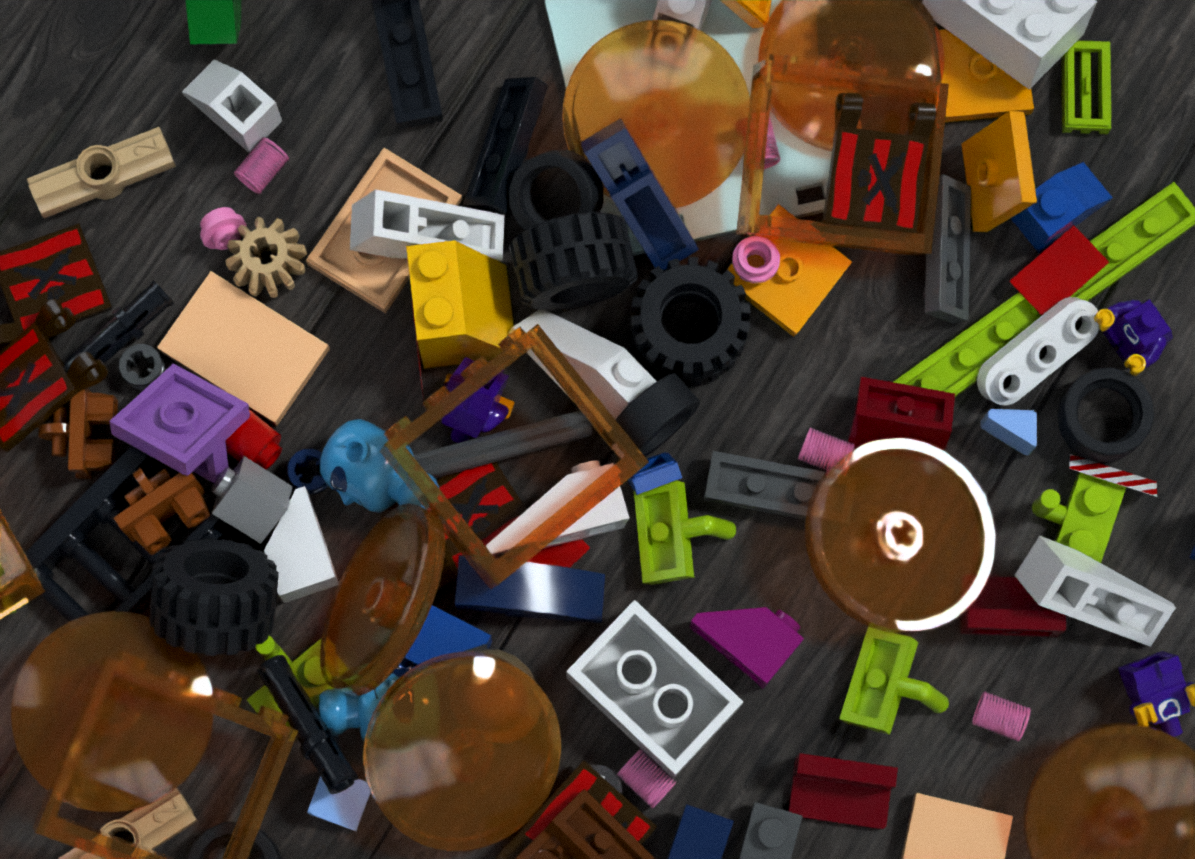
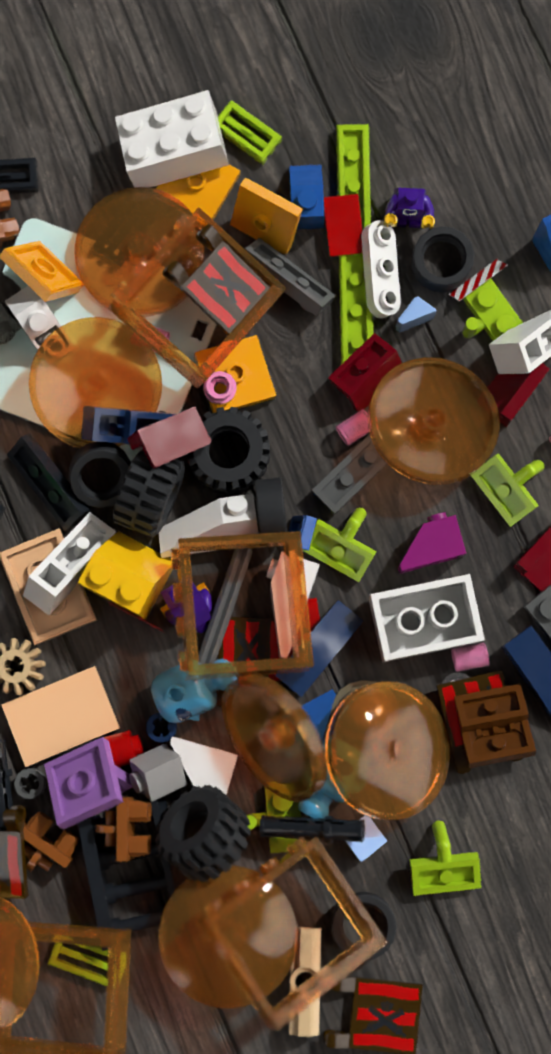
camera: 50 degrees left, 5 degrees up
none -> panel [127,406,211,468]

